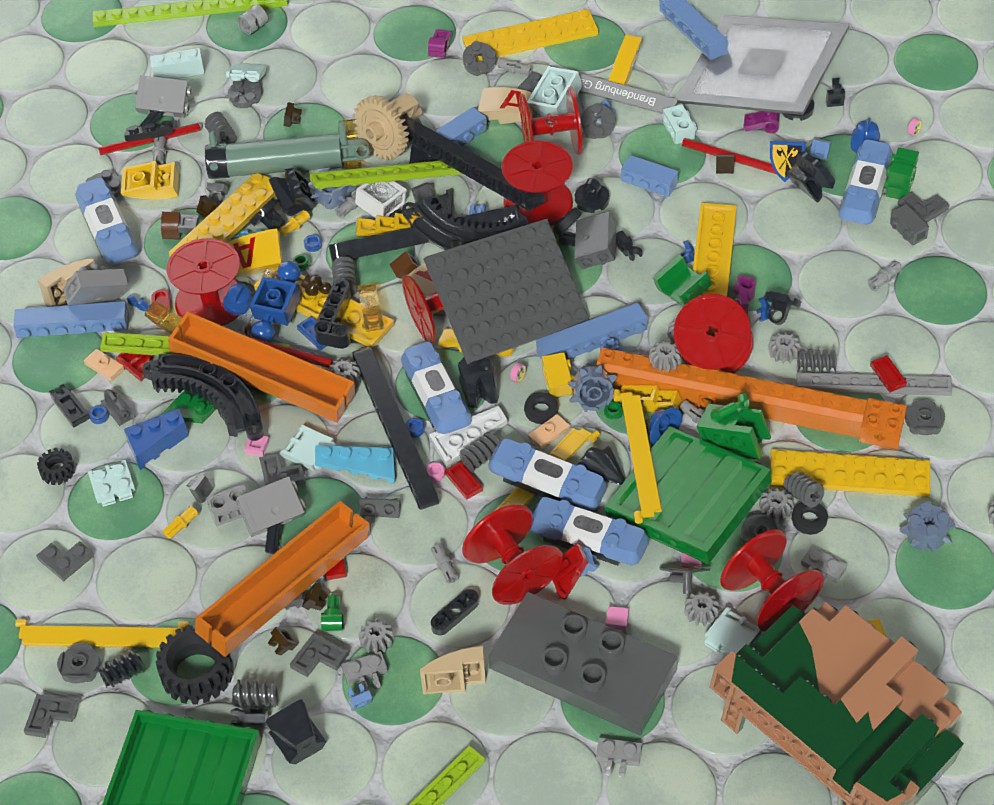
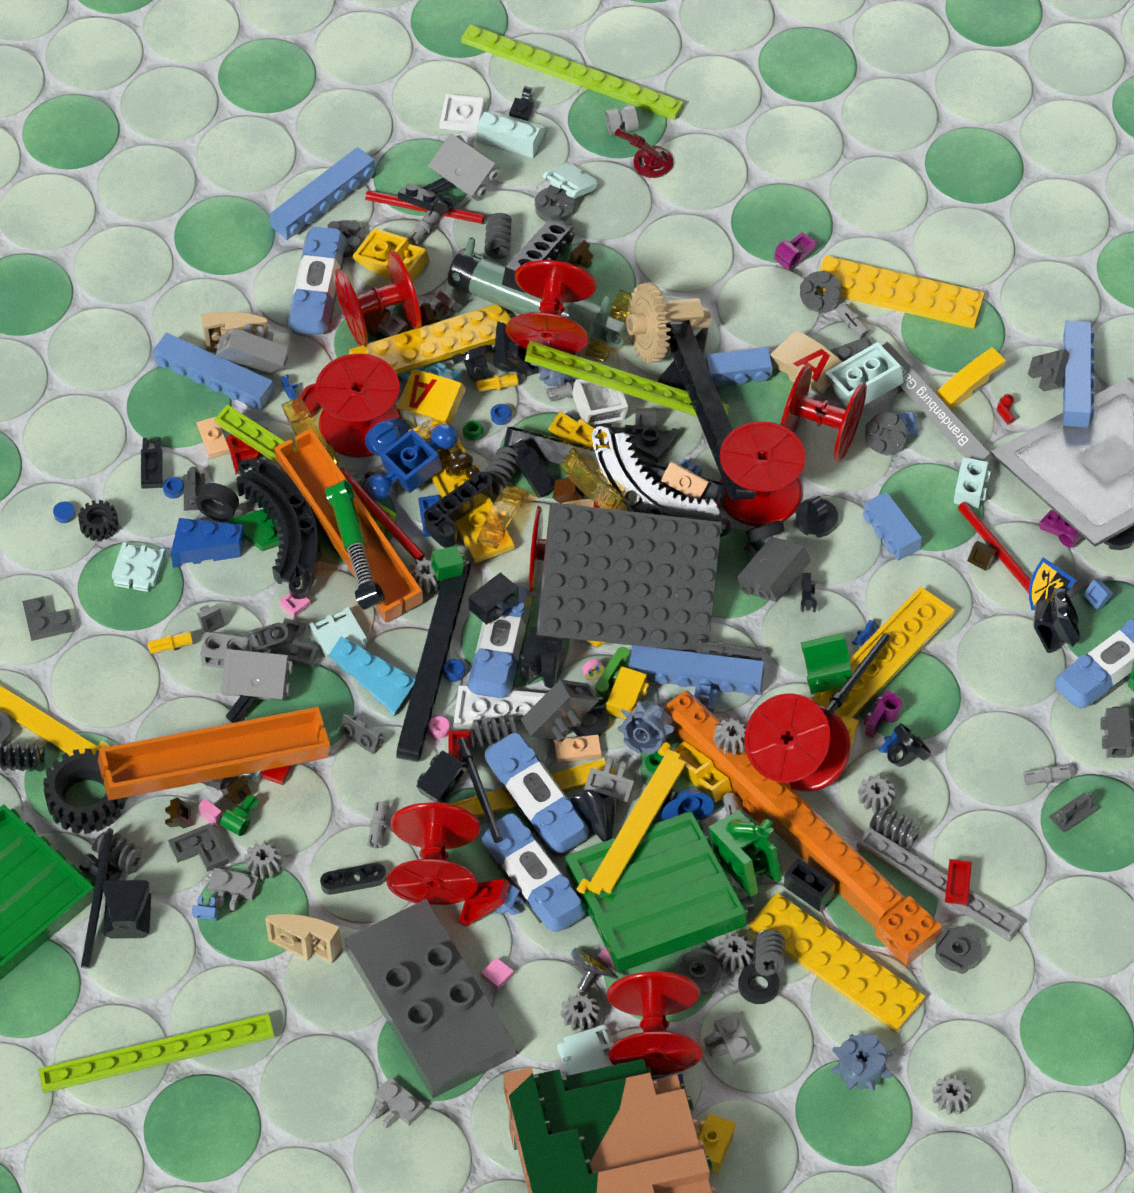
camera: 30 degrees right, 5 degrees up
none -> blue tile [53,501,75,523]
none -> black bar [81,833,113,969]
none -> black tyre [196,483,239,521]
none -> bright pink tile [199,799,222,828]
none -> dark grey piece [244,623,289,653]
none -> medium blue brick [269,147,375,240]
none -> piece [325,479,385,610]
none -> red piece [334,250,421,346]
none -> black brick [416,750,467,803]
none -> green brick [431,546,466,581]
none -> white tile [440,94,485,132]
none -> black bar [457,737,502,843]
none -> black brick [468,572,519,625]
none -> black brick [502,216,574,293]
none -> red piece [506,260,597,354]
none -> black plate [509,86,534,121]
none -> black hinge [512,439,555,498]
none -> dark grey piece [521,679,606,742]
none -> clear yellow slope [560,448,625,510]
none -> light grey hinge [584,757,634,804]
none -> bright green plate [596,647,629,702]
none -> dark red dish [615,129,673,178]
none -> light nougat plate [661,461,709,499]
none -> dark grey pin [696,639,763,661]
none -> black brick [783,858,835,912]
none -> black bar [823,633,891,717]
none -> red arm [996,394,1015,425]
none -> dark grey plate [1028,349,1070,392]
none -> dark grey hinge [1049,792,1098,833]

